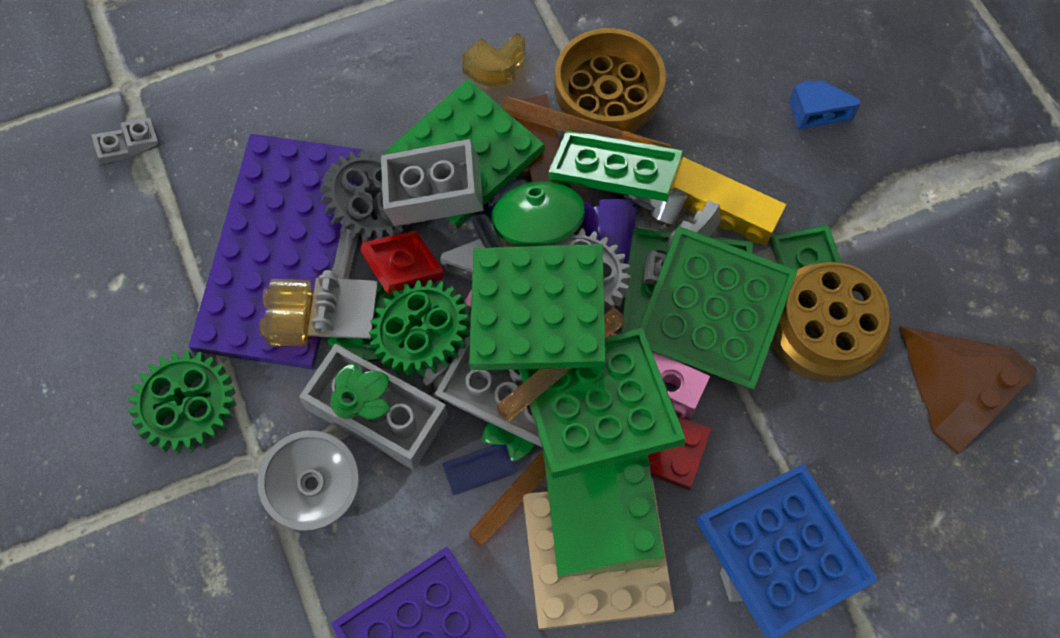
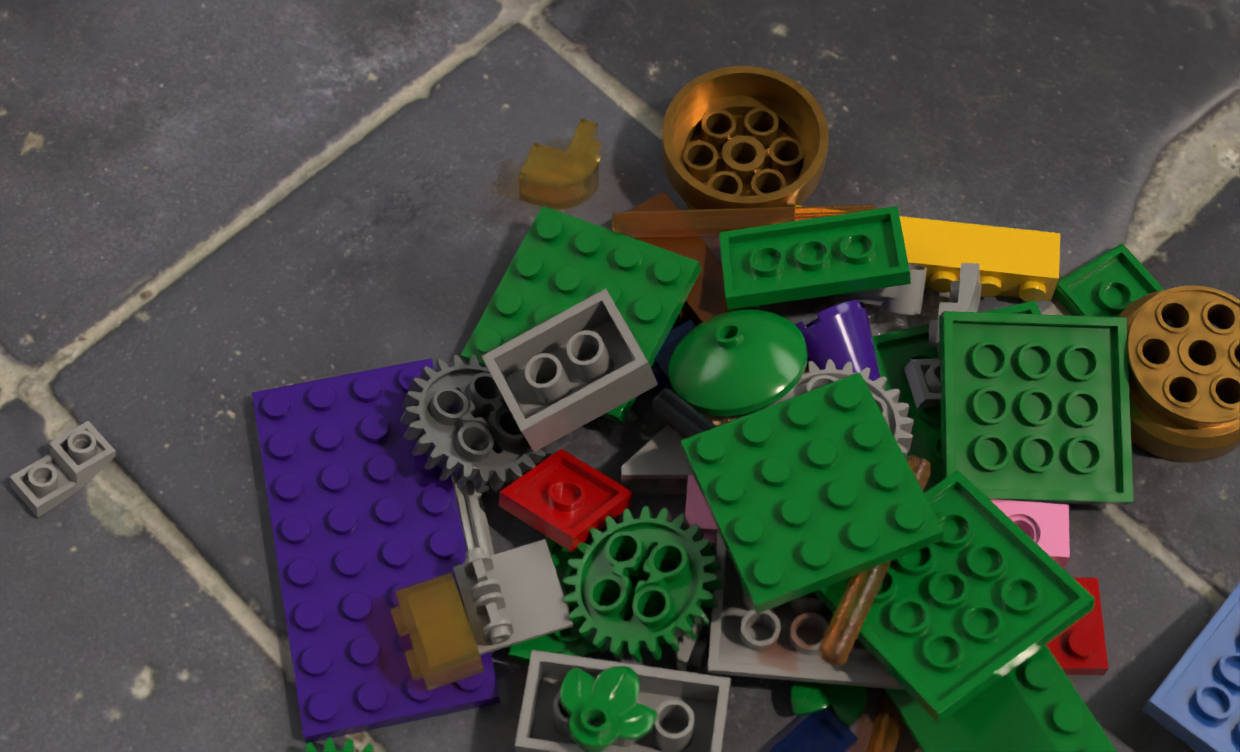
camera: 20 degrees left, 5 degrees down
blue slope [789,80,861,130] -> none

